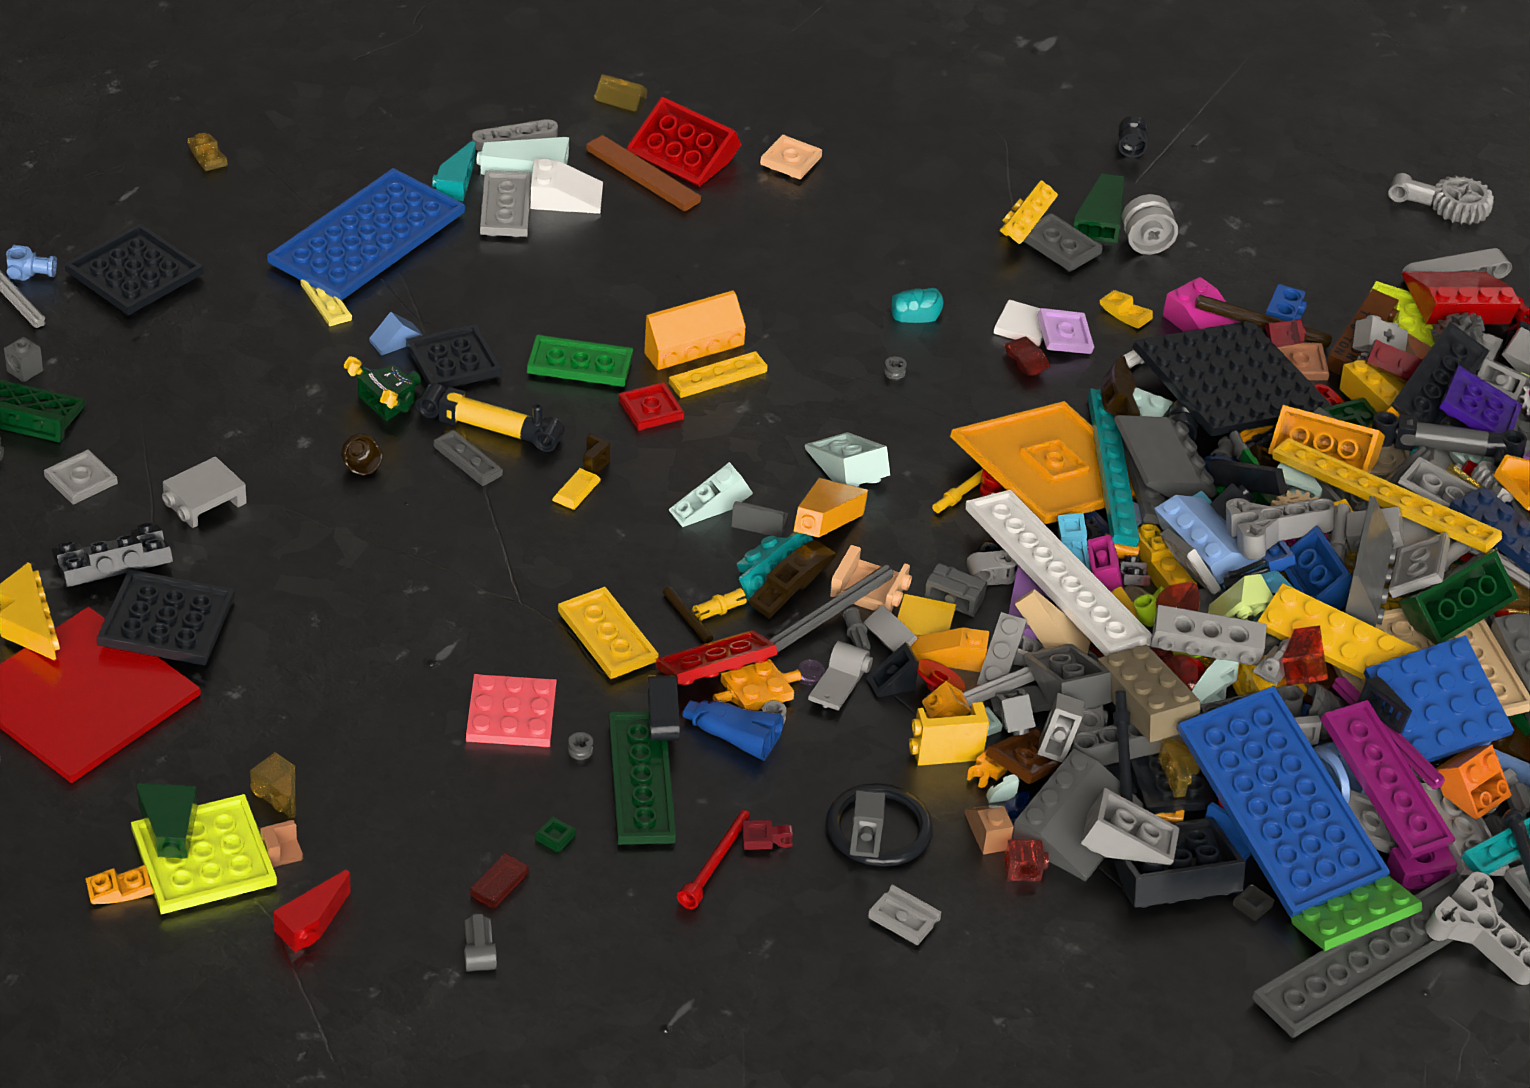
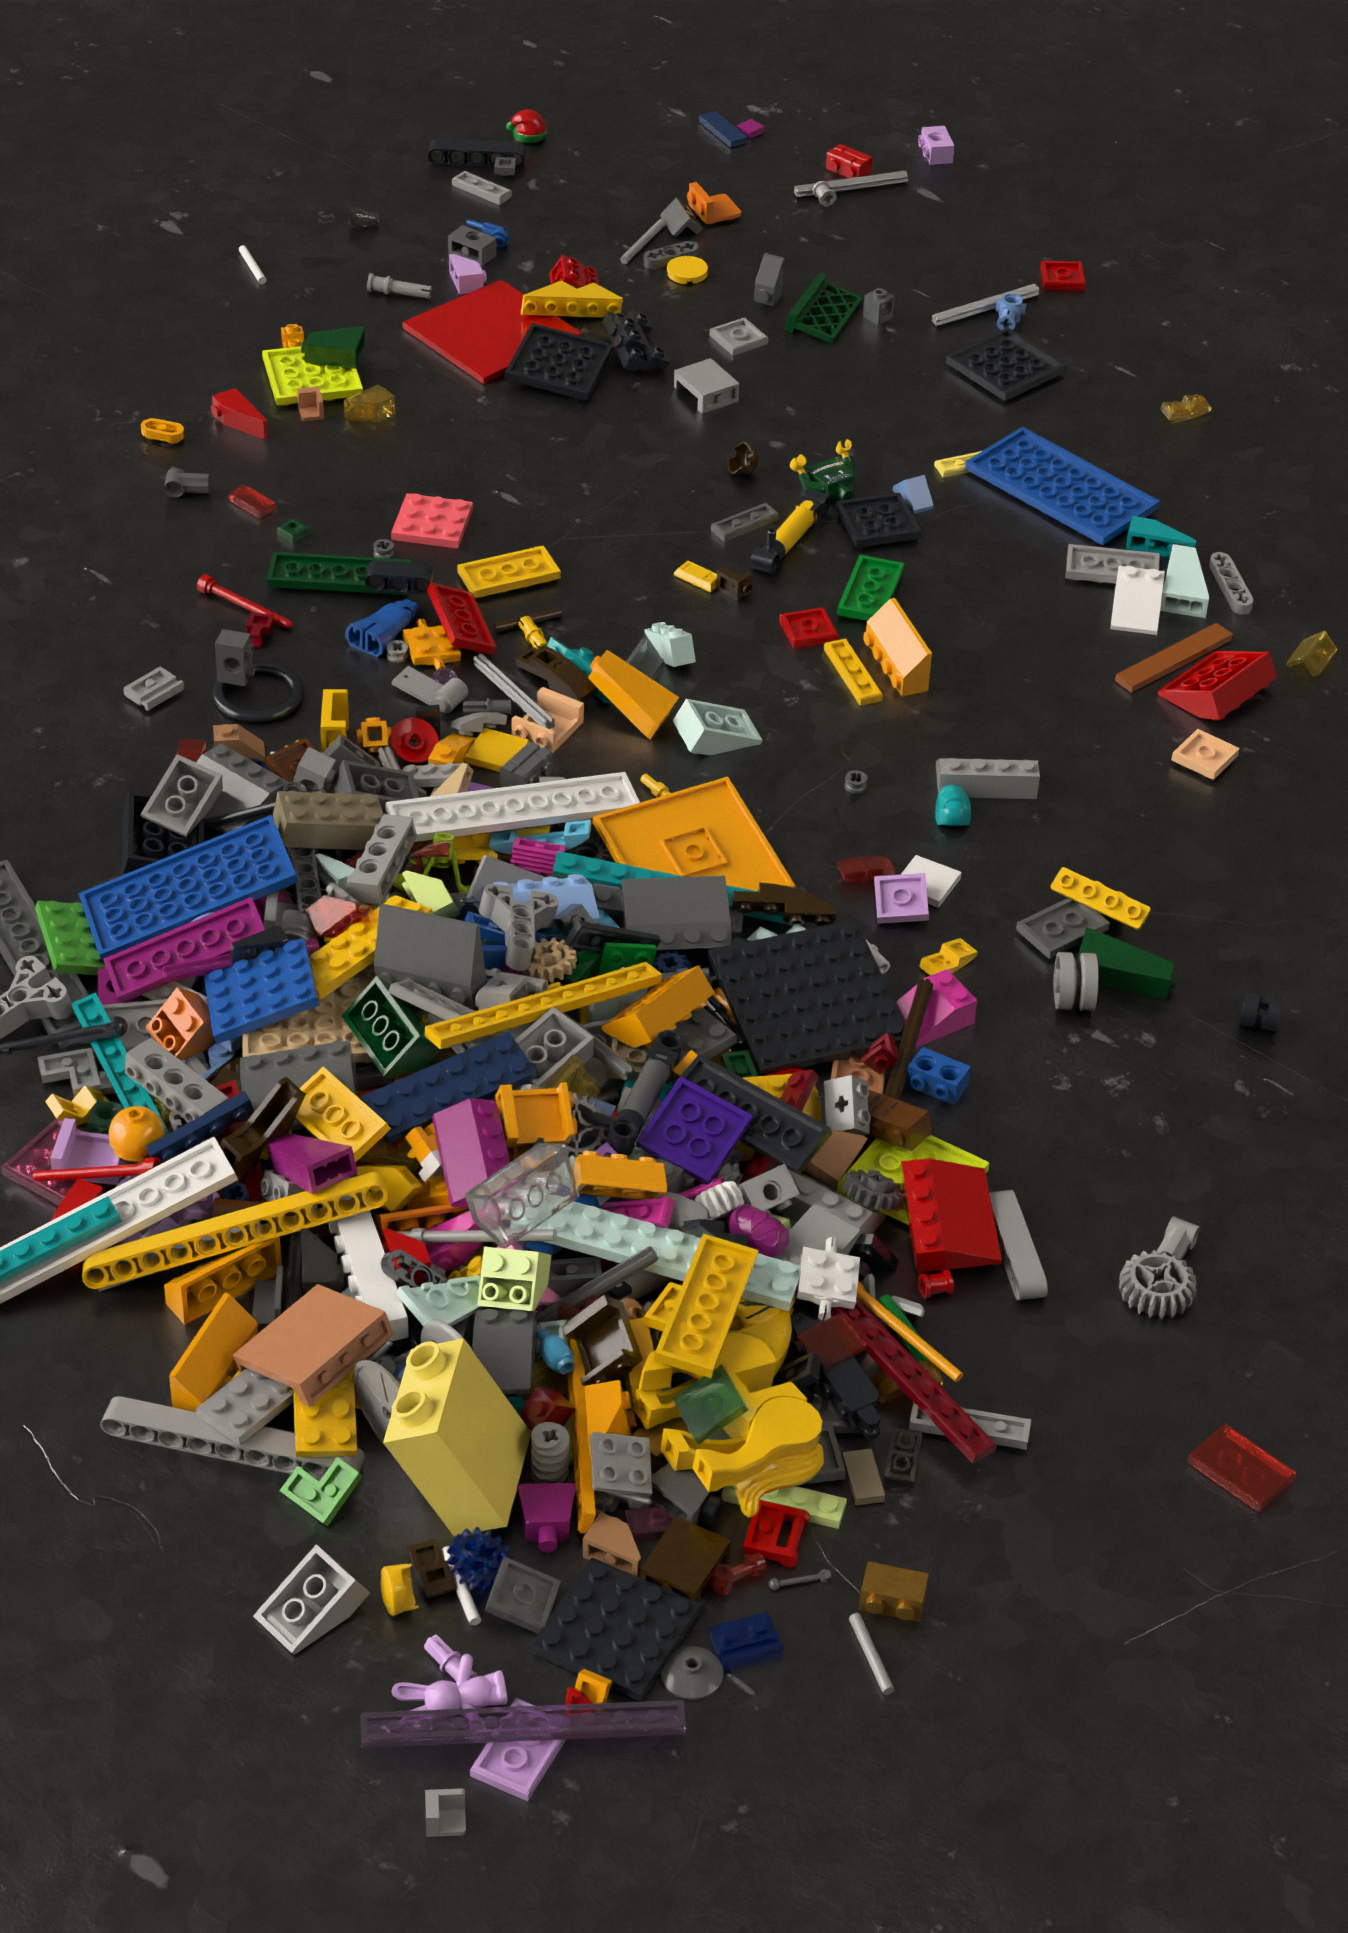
camera: 100 degrees right, 0 degrees up
none -> light orange plate [141,418,184,444]
none -> light grey slope [936,758,1040,799]

